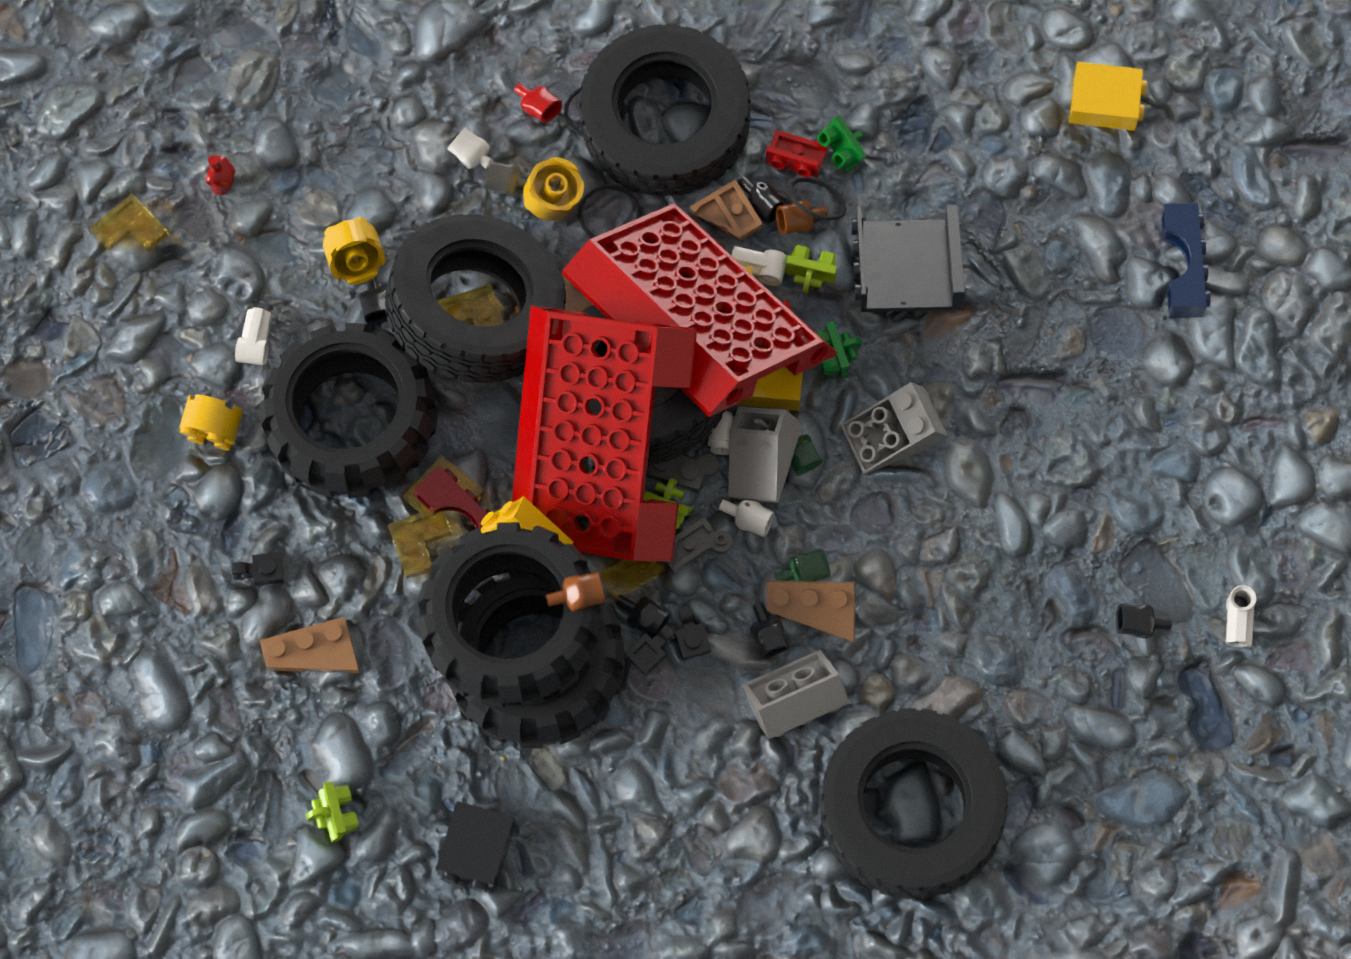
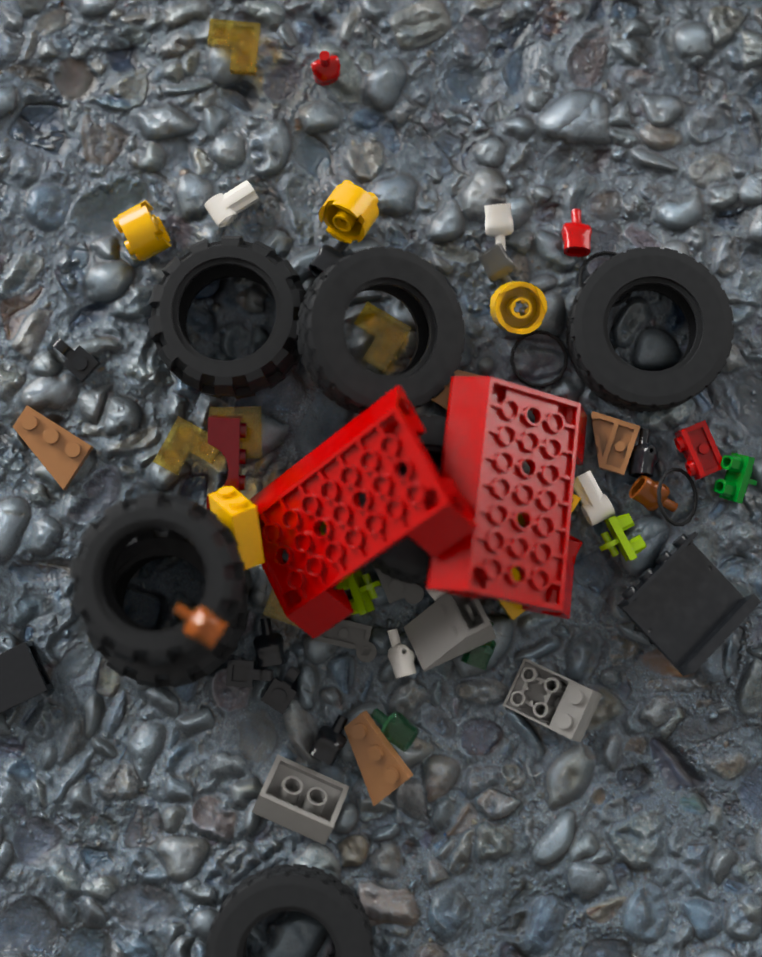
camera: 45 degrees right, 15 degrees up
green hips [817,321,862,379] -> none

